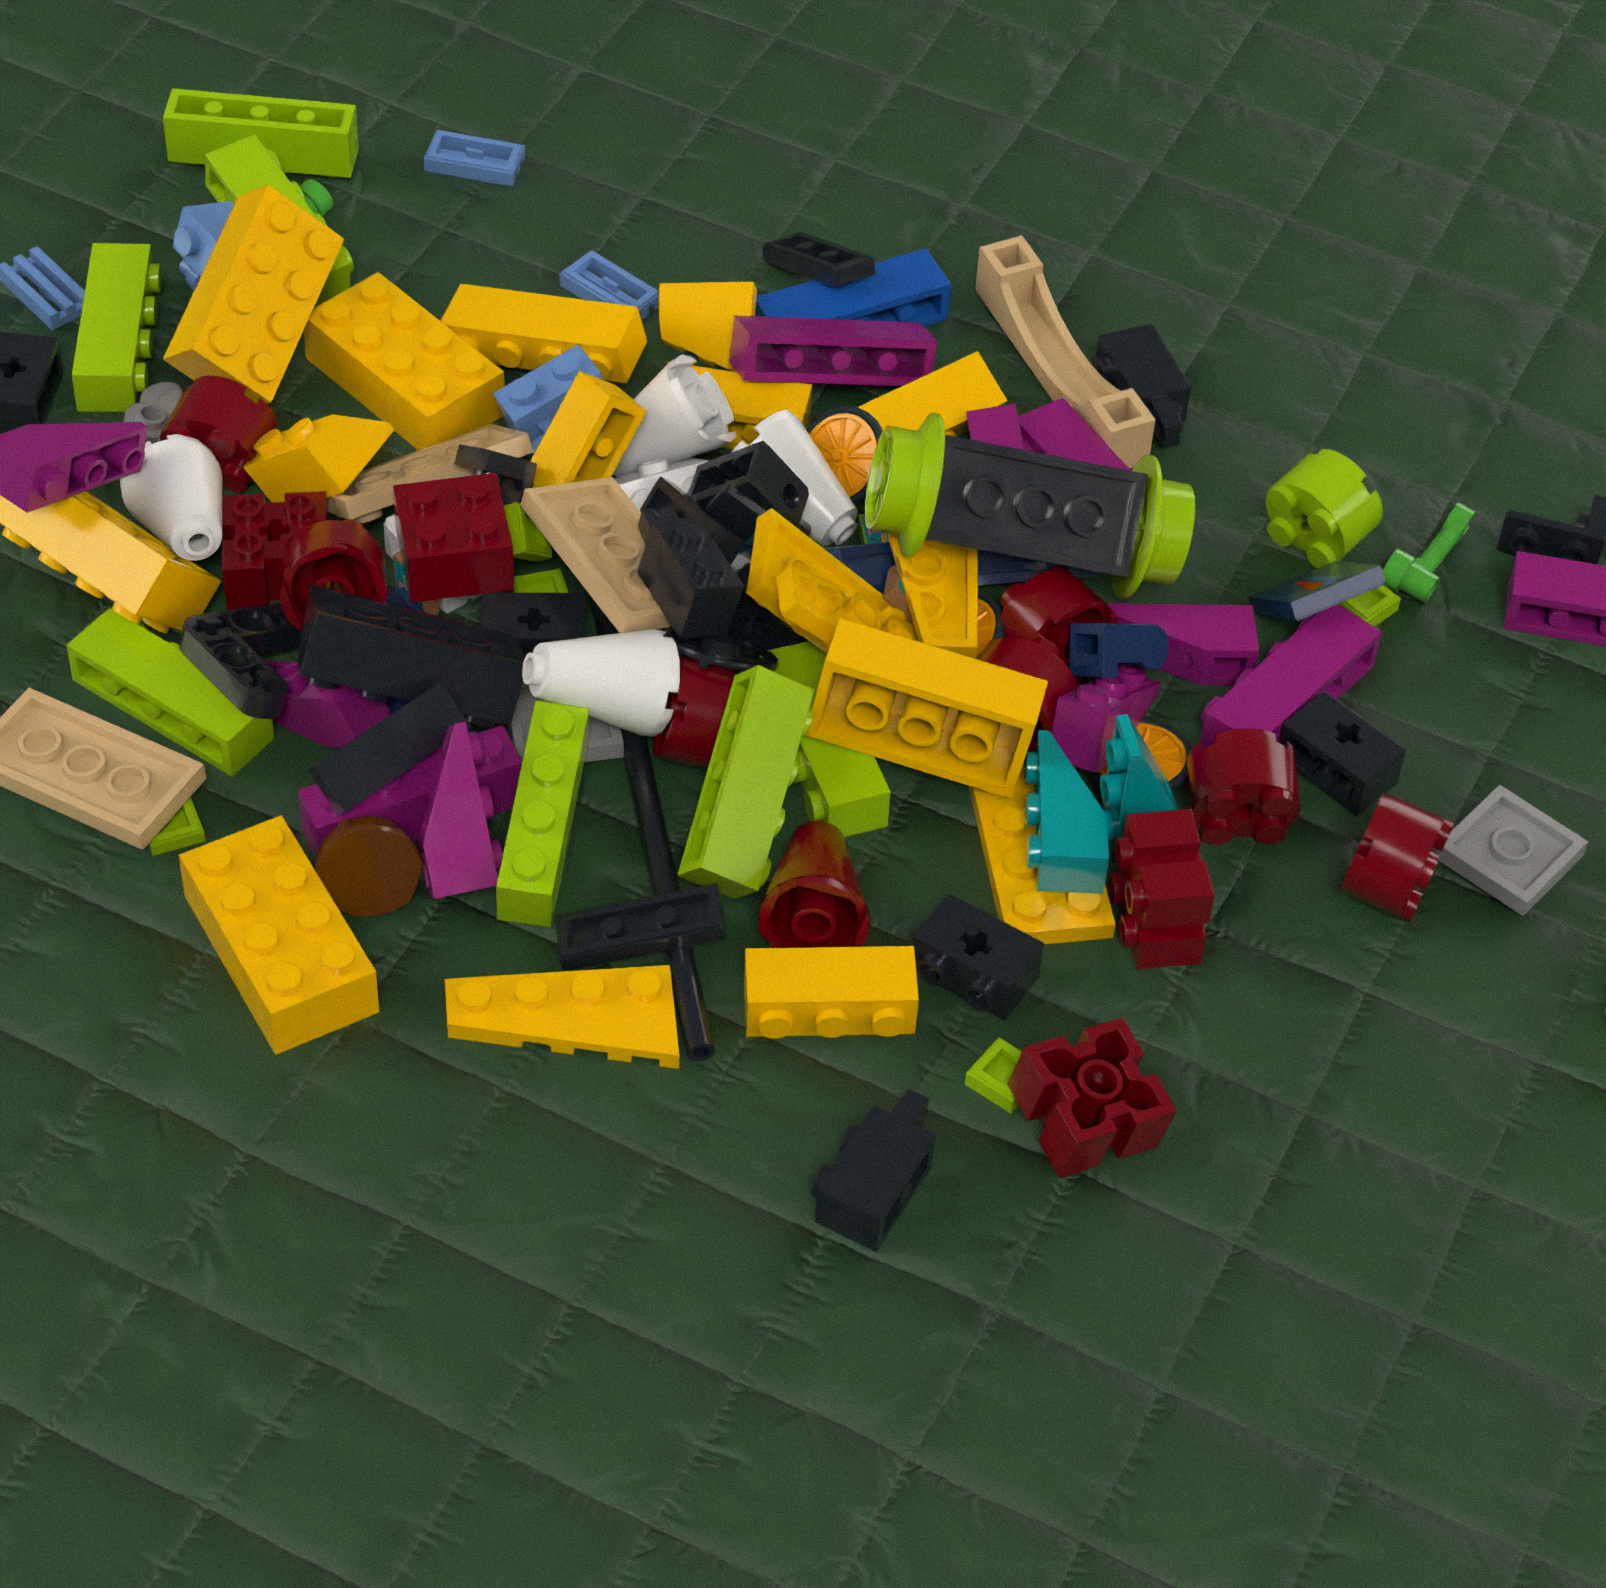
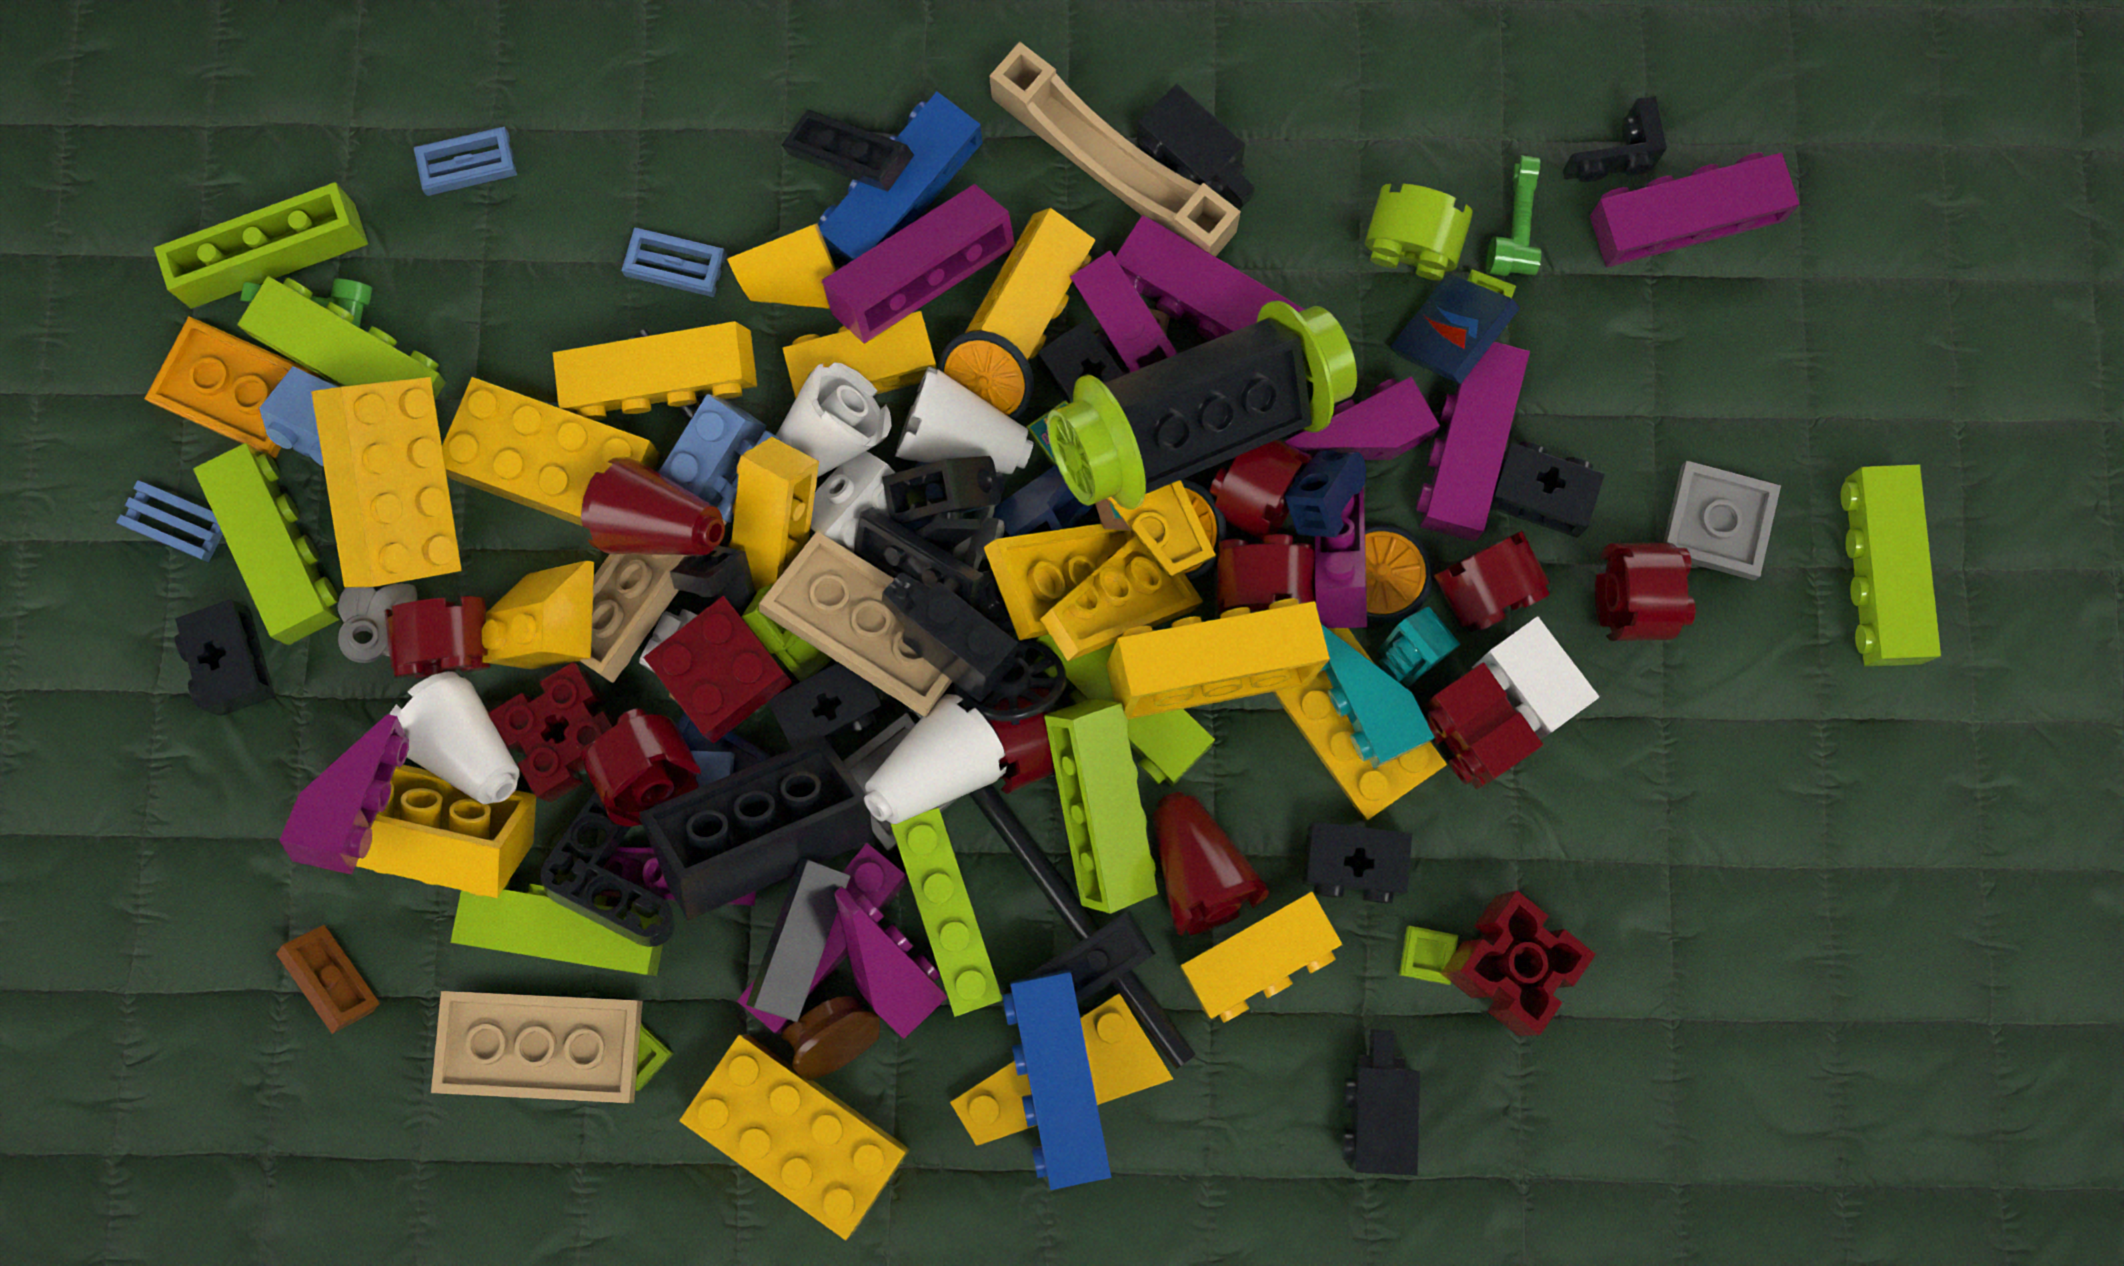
camera: 20 degrees left, 30 degrees up
none -> light orange tile [144,316,319,459]
none -> dark red cone [581,457,725,555]
none -> blue brick [1002,969,1112,1190]
none -> white brick [1472,616,1599,739]

